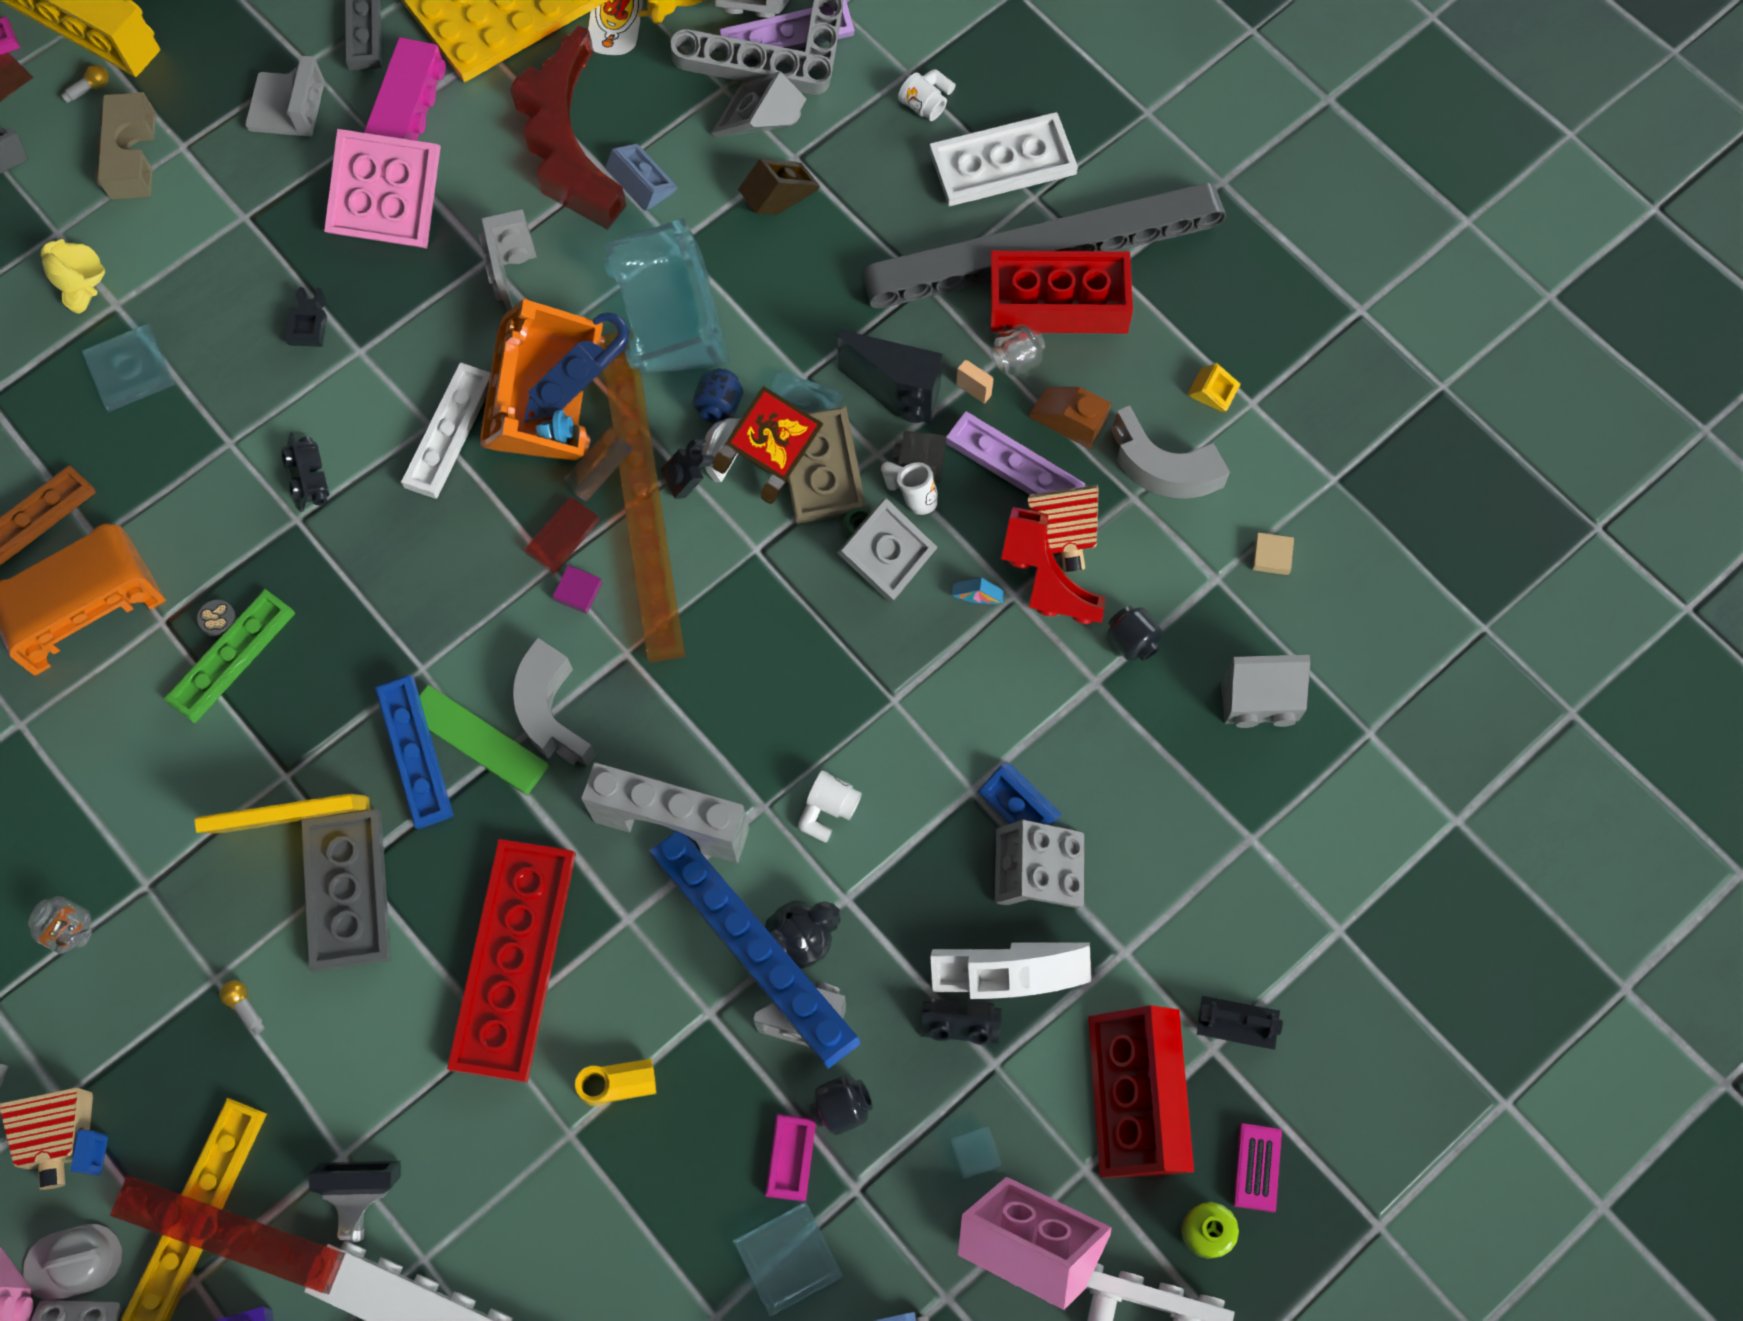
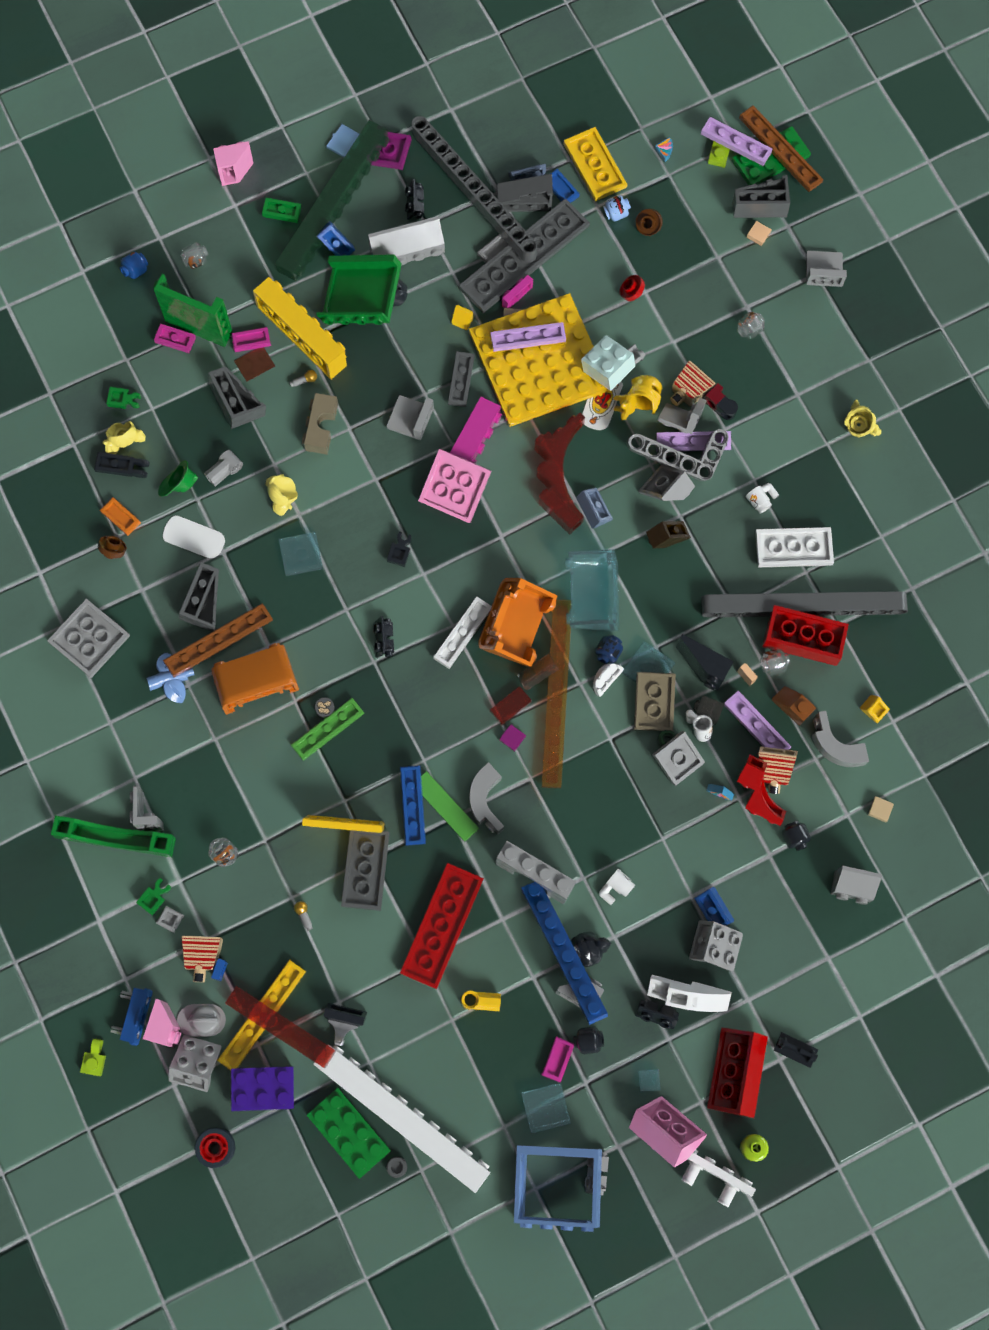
camera: 10 degrees right, 5 degrees up
light grey bracket [478,209,537,312] -> none
dark blue plate [523,312,630,422] -> none
dark azure plate [536,410,574,445] -> none
black plate [660,439,714,499] -> none
flag [712,386,824,504] -> none
dark pink tile [1233,1123,1282,1213] -> none

